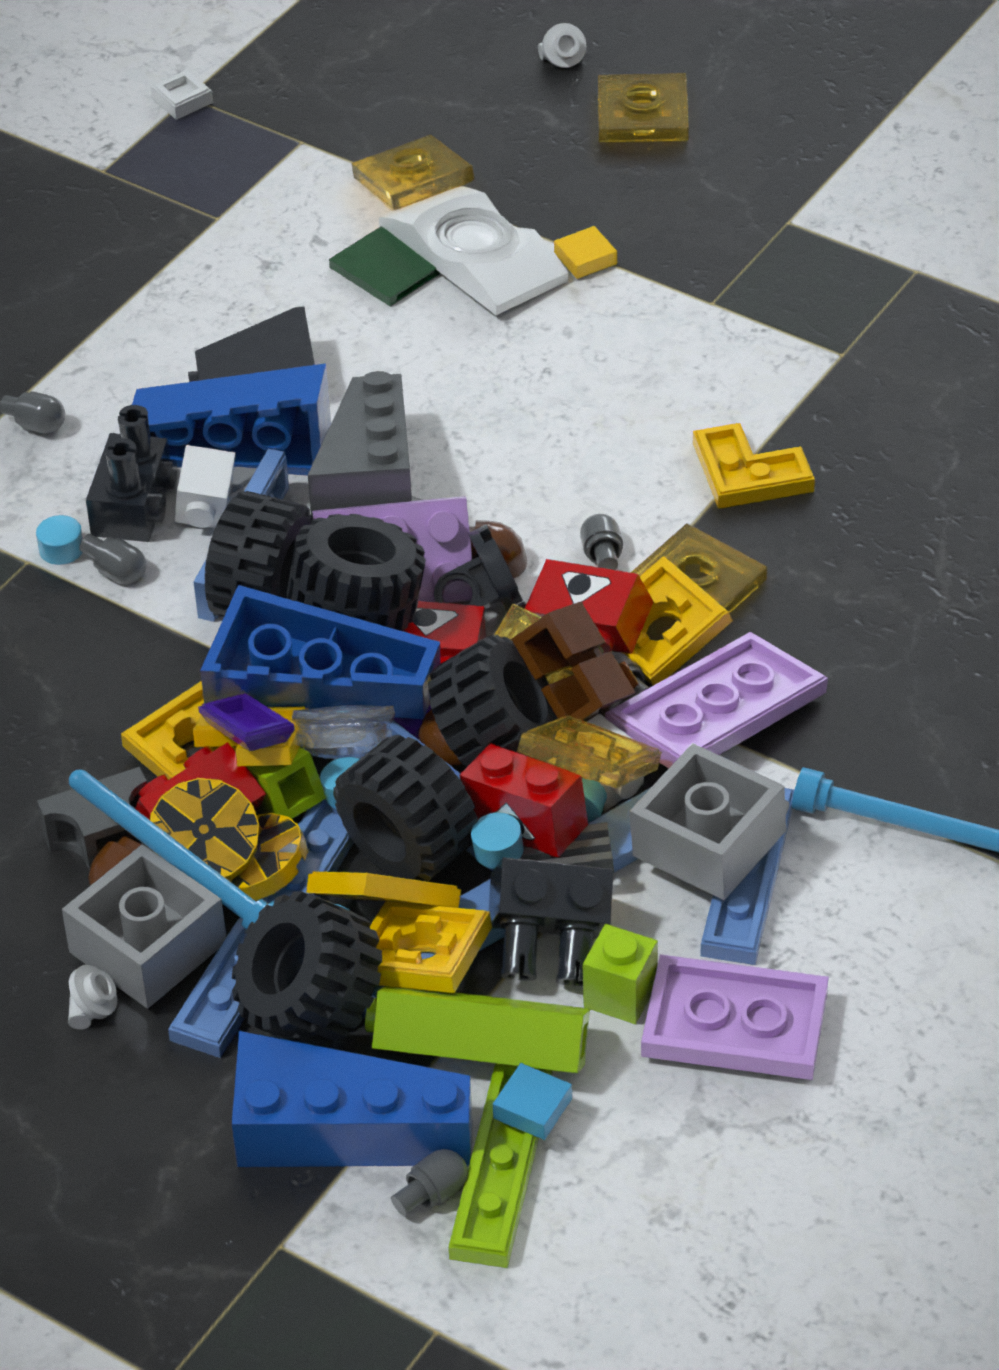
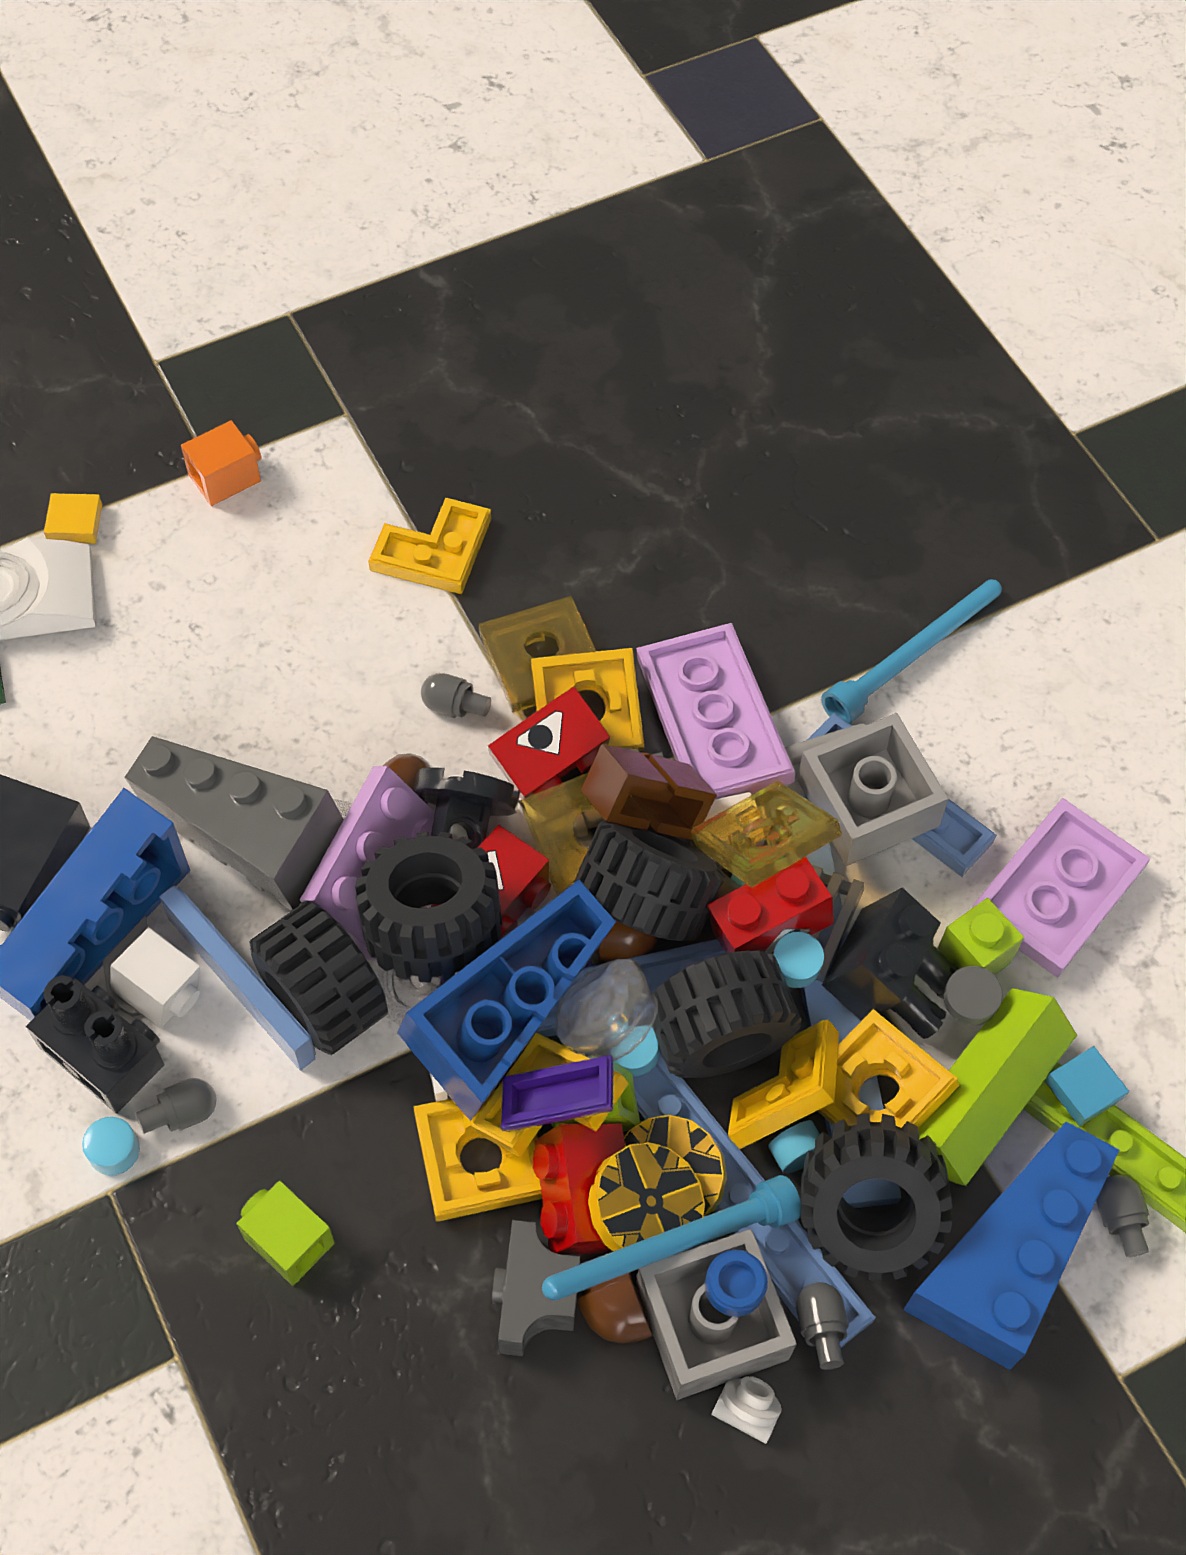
camera: 65 degrees left, 15 degrees up
none -> orange brick [181,420,262,506]
none -> lime brick [236,1180,335,1286]
none -> blue tile [705,1250,768,1316]
none -> dark grey cylinder [796,1282,849,1369]
none -> dark grey tile [944,966,1003,1025]

